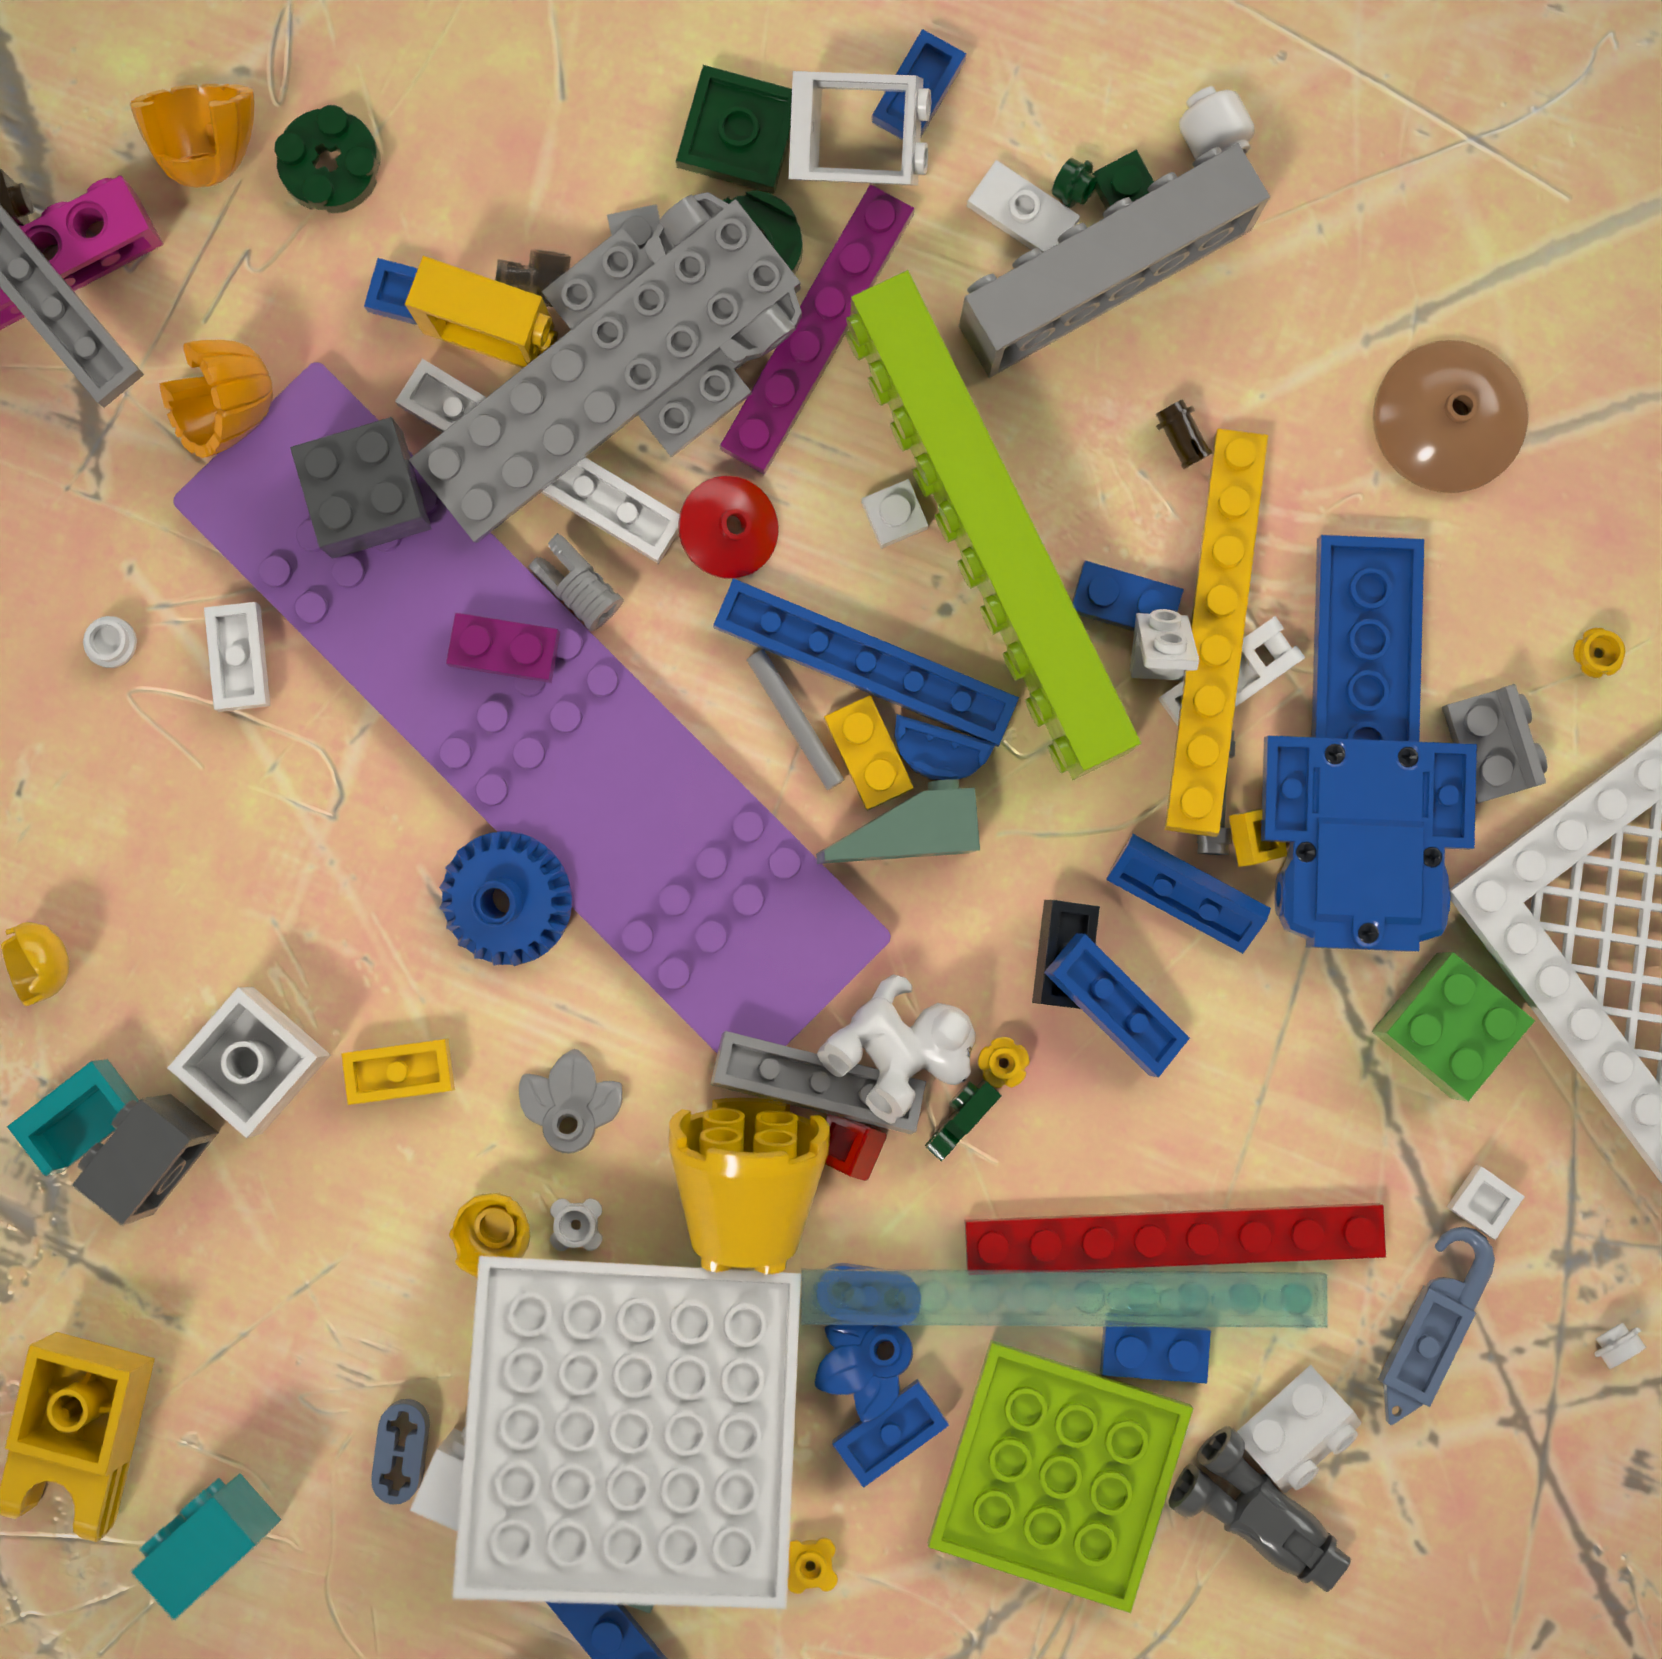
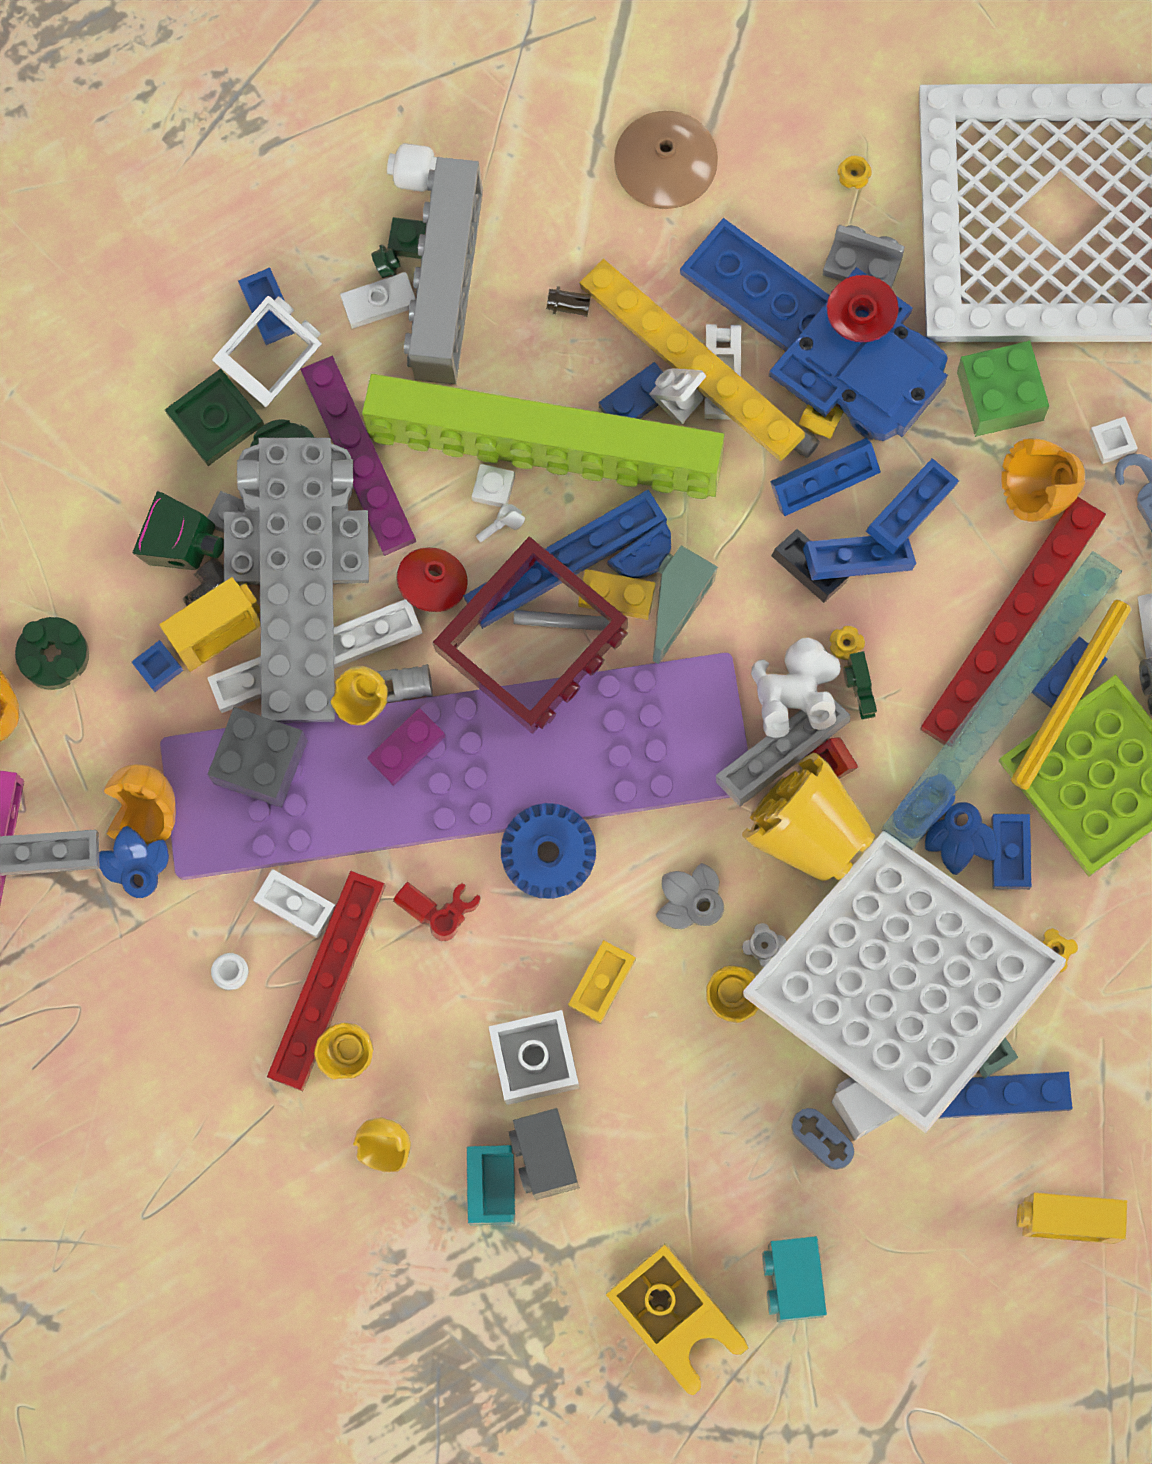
camera: 45 degrees left, 10 degrees down
none -> blue plate [99,826,169,898]
none -> dark green torso [132,491,224,570]
none -> red plate [267,871,386,1092]
none -> yellow hair [314,1023,374,1080]
none -> yellow hair [331,666,388,725]
none -> red bar [393,882,481,941]
none -> dark red window [433,536,628,734]
none -> white hand [476,504,525,542]
none -> red dish [827,275,899,342]
none -> blue plate [865,458,959,554]
none -> light orange hair [1001,438,1085,522]
none -> yellow axle [1011,600,1131,790]

